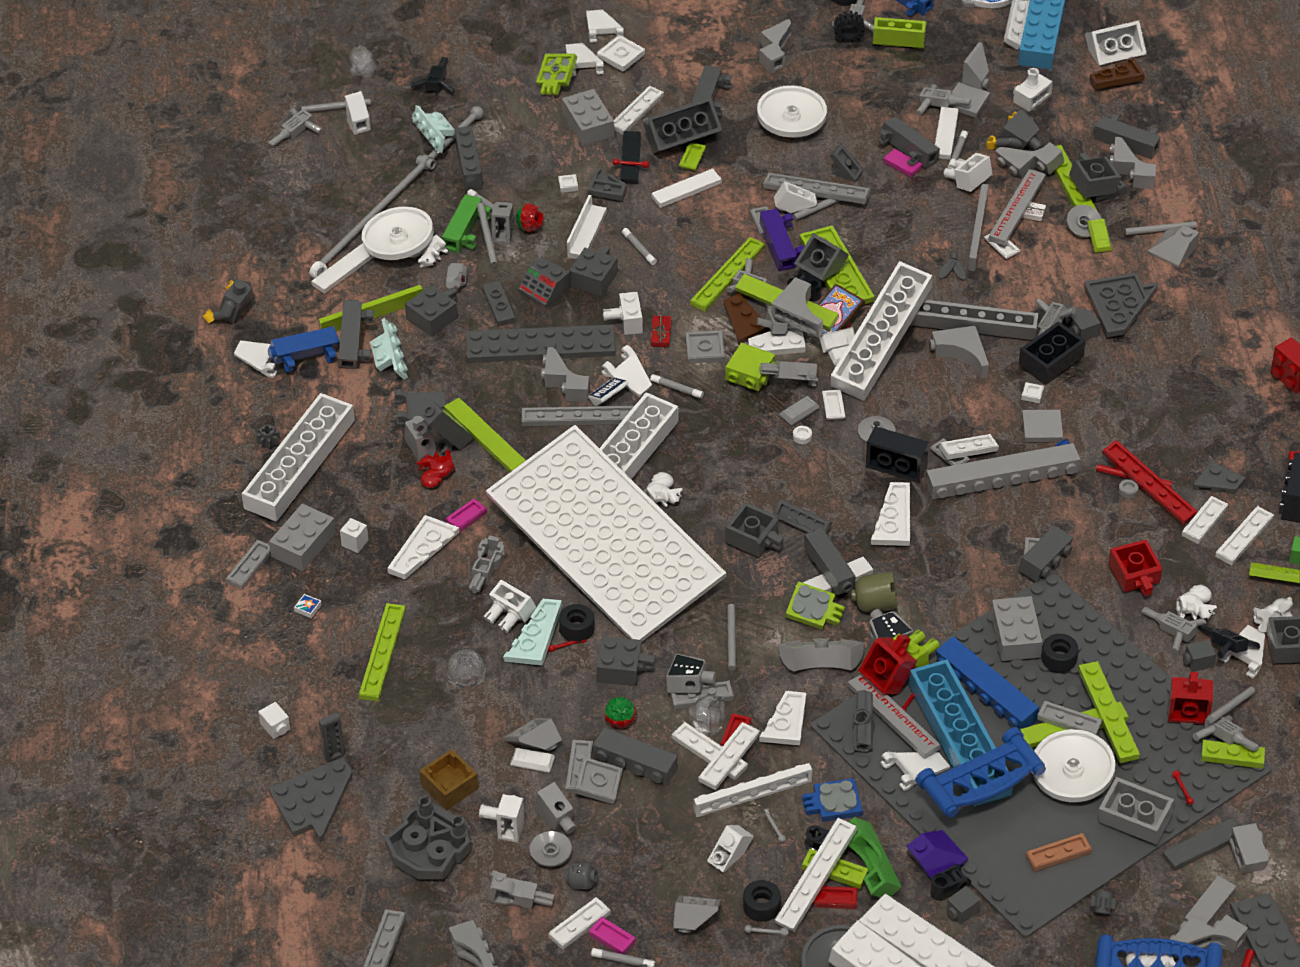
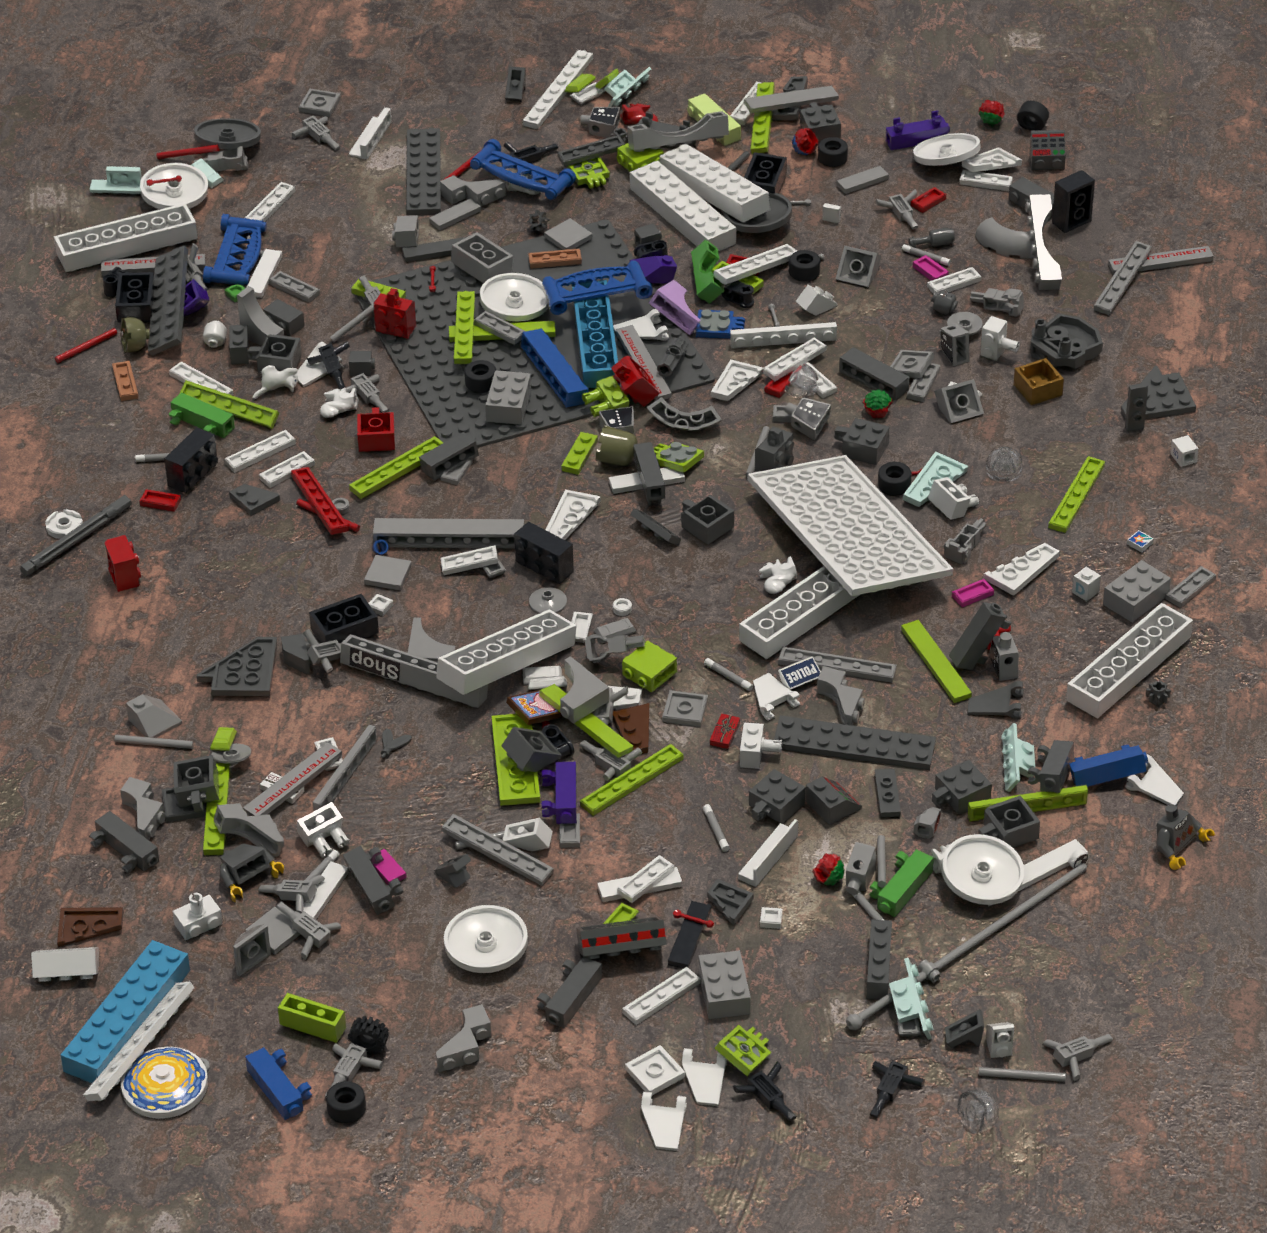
camera: 165 degrees left, 5 degrees down
none -> light grey piece [258,875,325,913]
none -> lime plate [349,436,443,499]
none -> light grey tile [544,218,593,250]
none -> lime plate [561,432,598,475]
none -> white tile [617,855,674,903]
none -> lavender arch [649,280,701,335]
none -> black piece [733,1061,796,1122]
none -> dark grey hinge [755,427,794,472]
none -> dark grey slope [945,1010,985,1048]
none -> dark grey hinge [978,795,1040,848]

